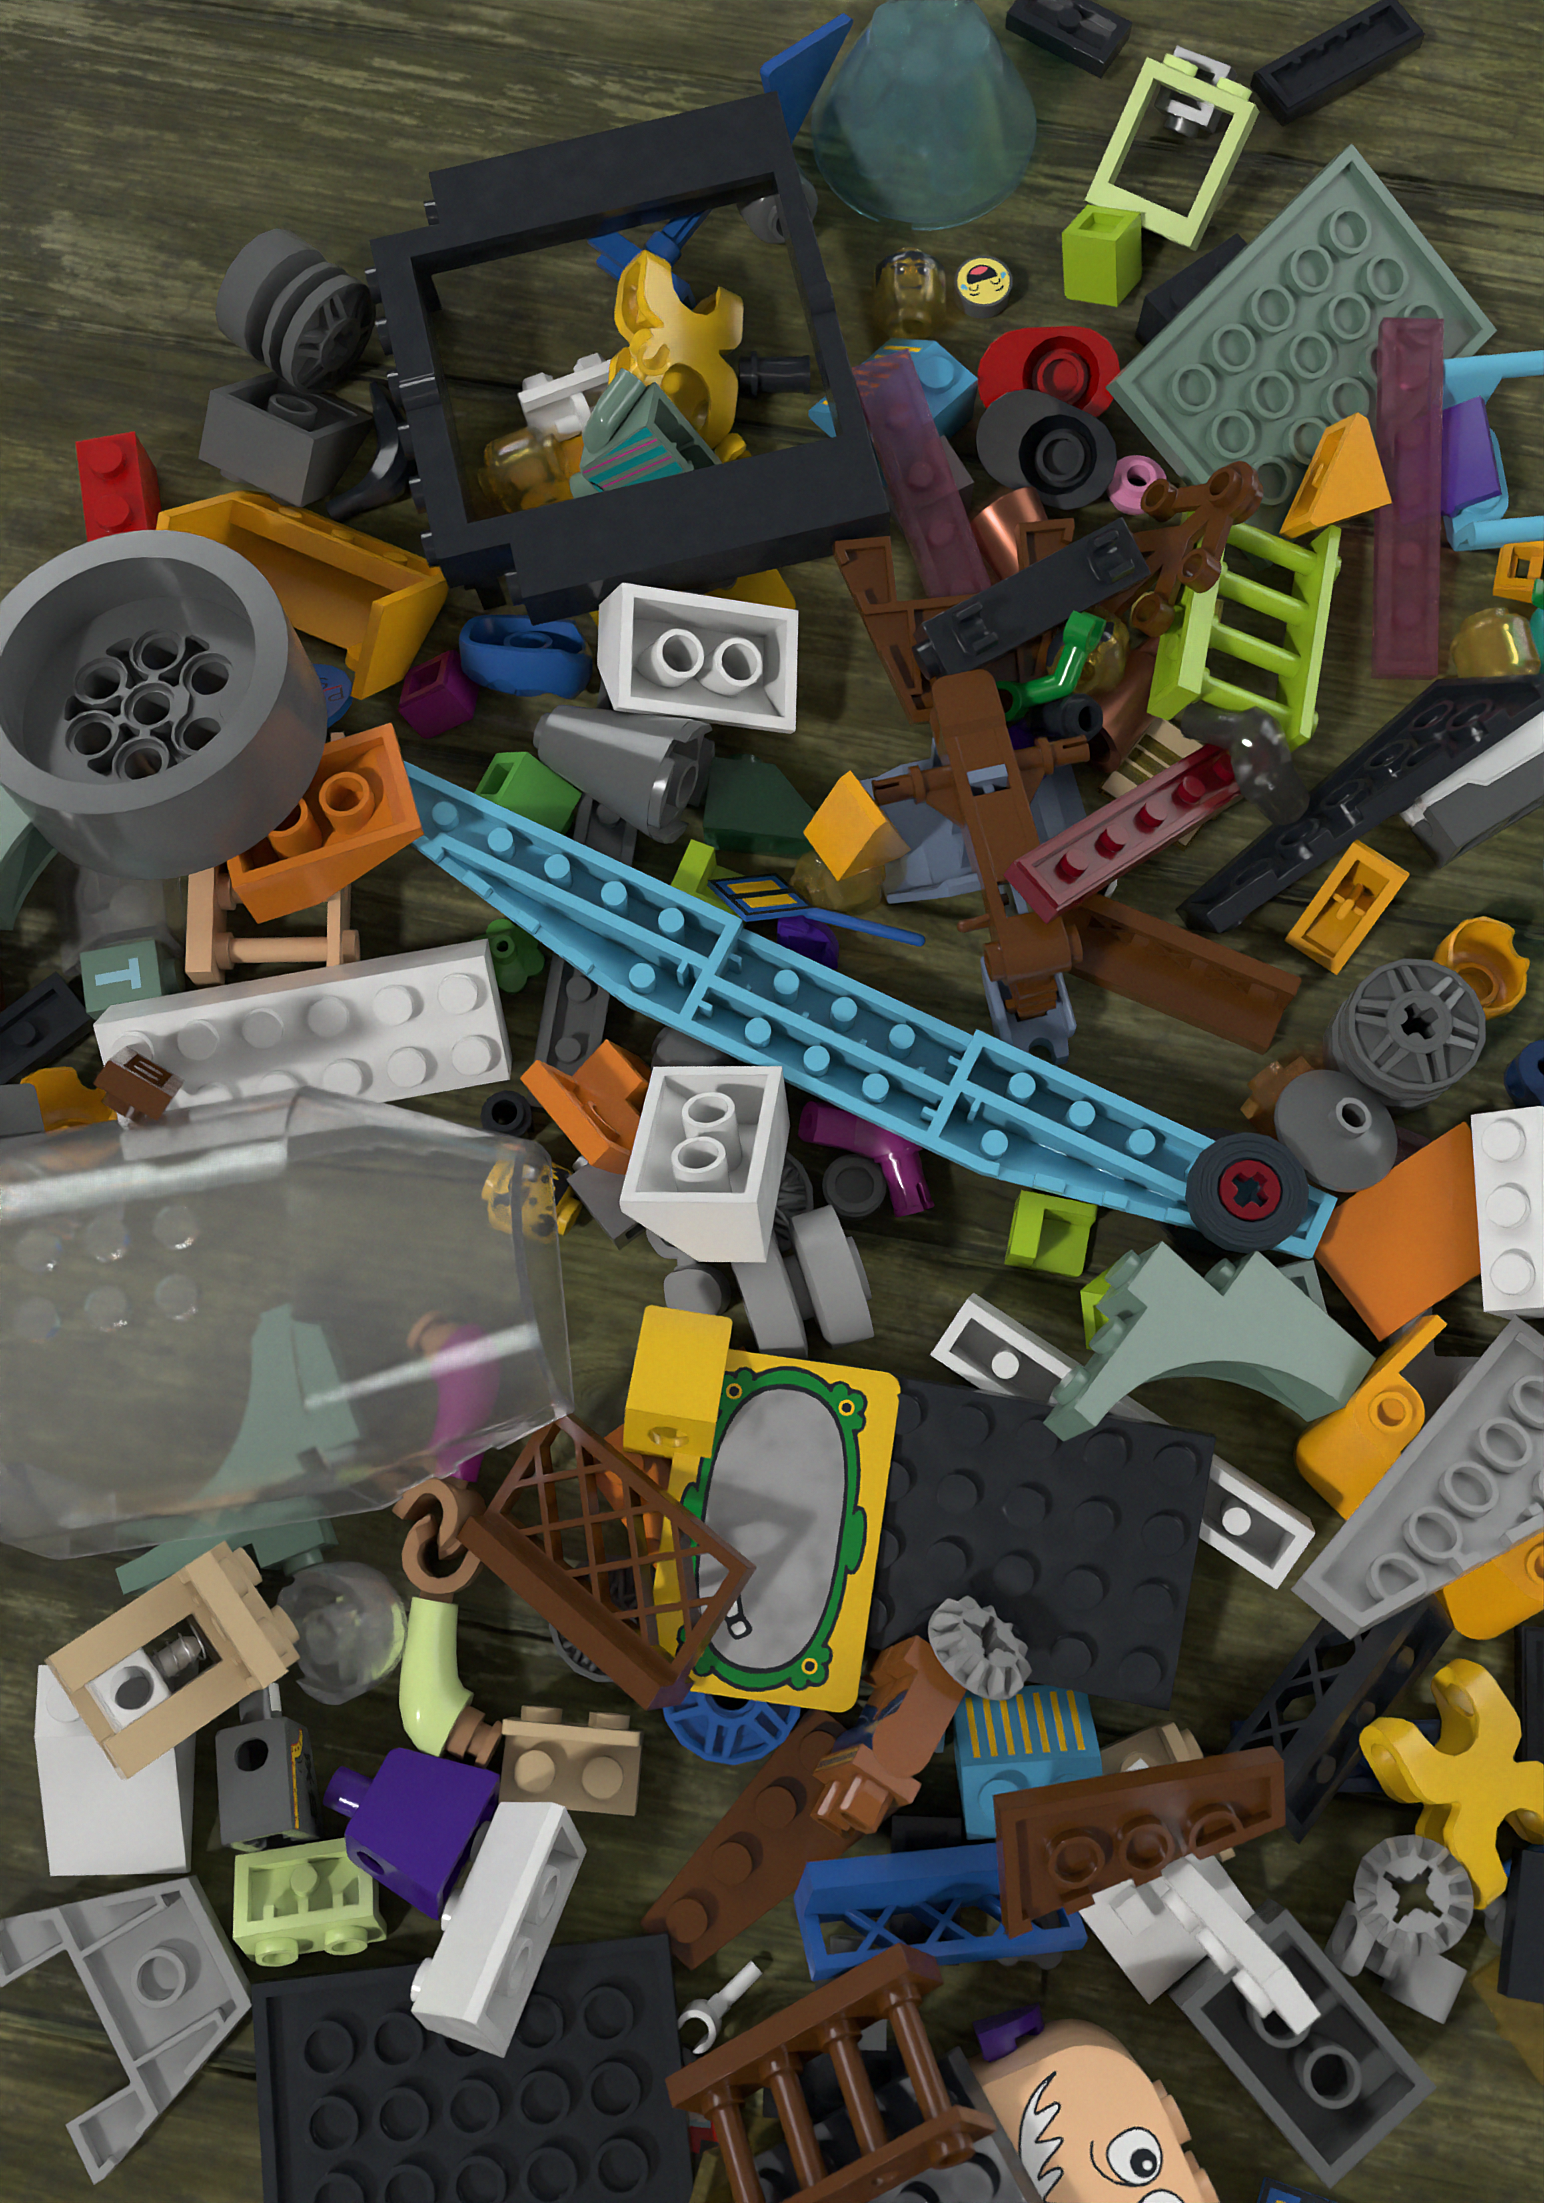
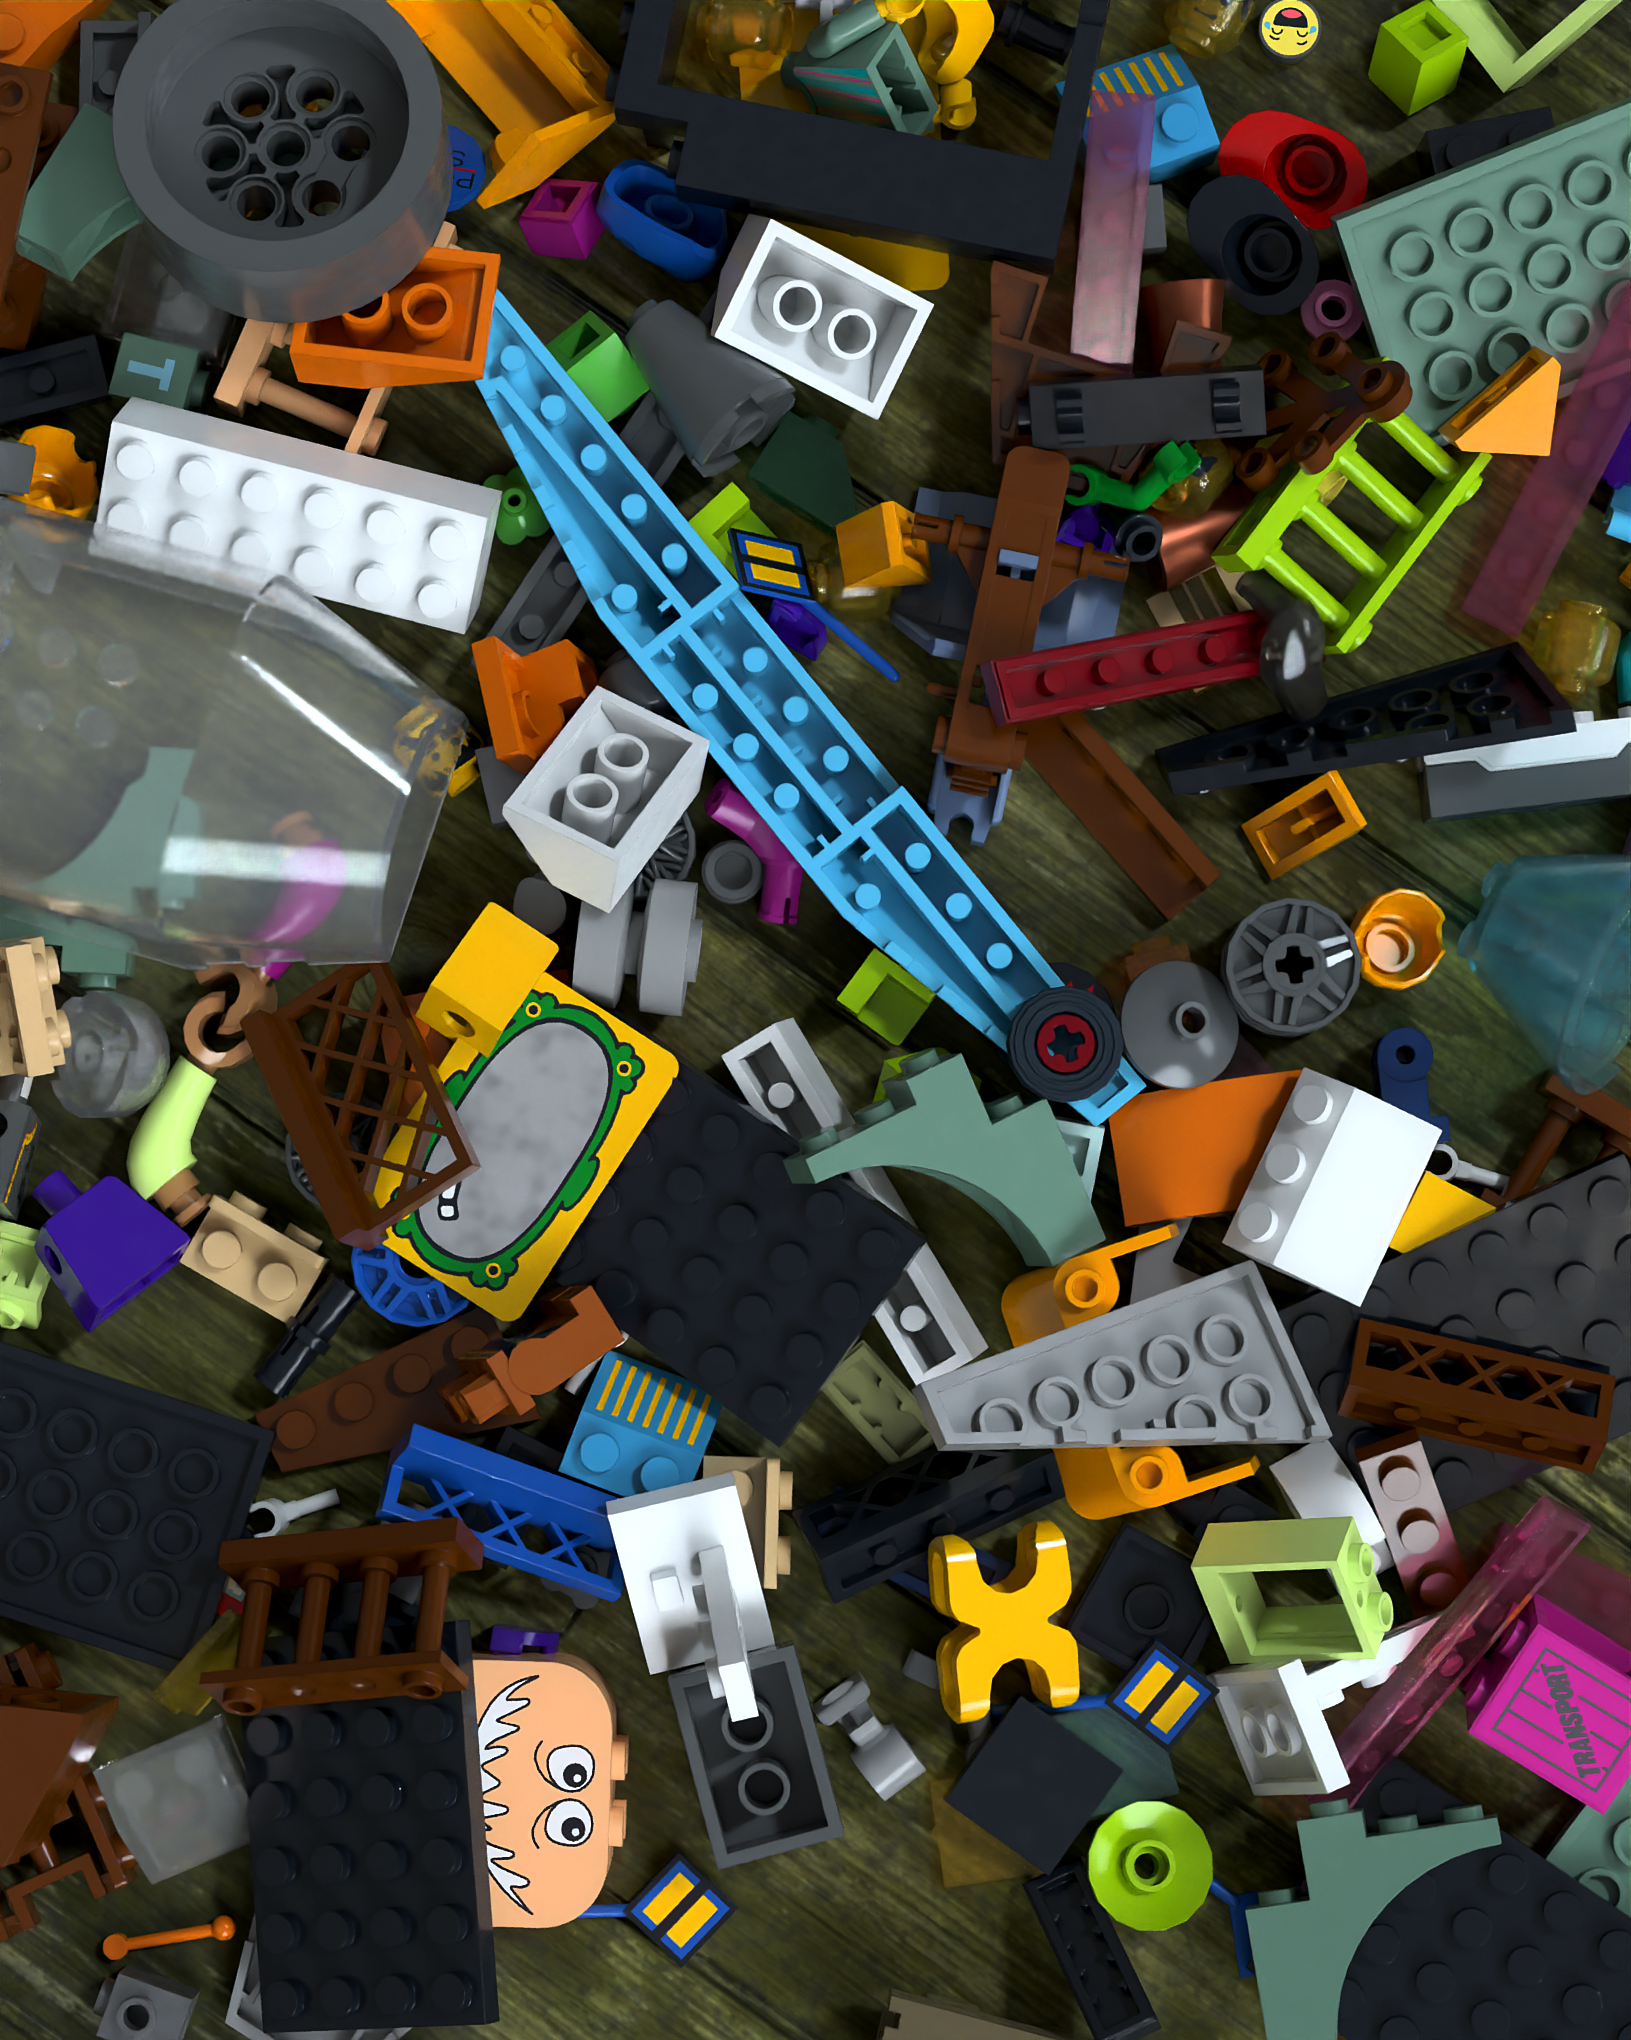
camera: 20 degrees right, 10 degrees up
reddish brown plate [93,1046,185,1123] -> none
white slope [411,1802,587,2058] -> none
black pin [480,1090,535,1150] -> none
light grey gear [928,1596,1032,1701] -> none
reddish brown wing [993,1746,1286,1940] -> none
light grey gear [1353,1835,1474,1957] -> none
none -> black pin [253,1272,363,1399]
none -> olive plate [822,1336,934,1466]

